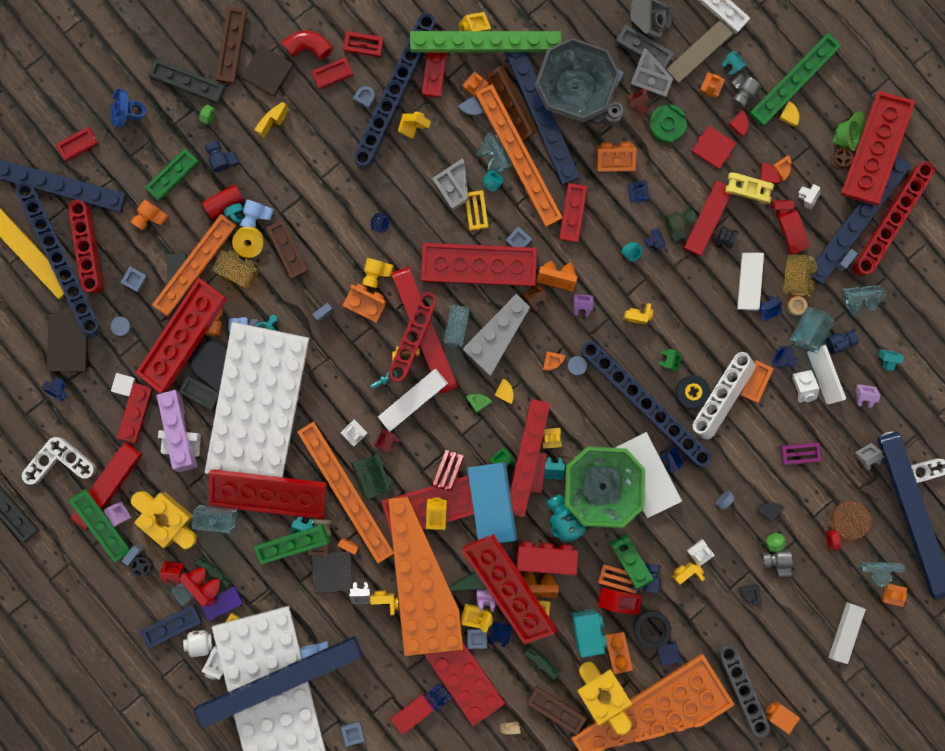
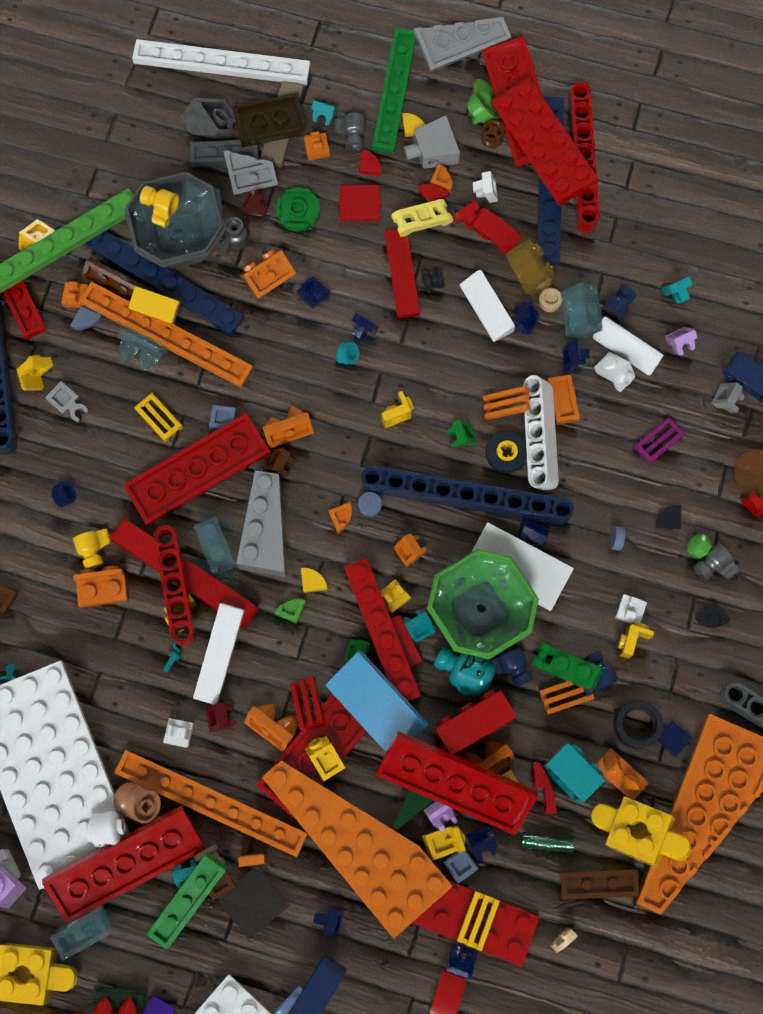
camera: 30 degrees left, 10 degrees down
sand blue tile [312,303,334,322] -> none
tile [350,582,371,604] -> none
clear green bracket [351,454,391,500] -> none
yellow bracket [370,590,399,615] -> none
light grey wing [432,158,469,210] -> none
teal tile [482,171,503,192] -> none
red plate [559,183,587,243] -> none
medium lavender tile [573,294,594,316] -> none
red slope [598,587,643,614] -> none
clear green piece [665,208,696,242] -> none
sand blue tile [835,249,858,271] -> none
clear light blue tile [842,285,886,316] -> none
none -> light grey plate [45,381,89,423]
none -> white head [85,811,126,847]
none -> nougat wheel [113,782,161,823]
none -> yellow tile [128,286,181,324]
none -> yellow piece [140,185,179,228]
none -> dark brown tile [232,93,308,148]
none -> orange tile [244,704,297,752]
none -> clear blue tile [313,908,344,937]
none -> orange tile [393,533,427,567]
none -> light grey torso [404,116,460,168]
none -> light grey wing [413,17,512,72]
none -> yellow tile [457,891,500,951]
none -> orange tile [483,386,531,420]
none -> red plate [490,77,599,206]
none -> dark blue piece [490,647,533,688]
none -> red slope [531,762,557,814]

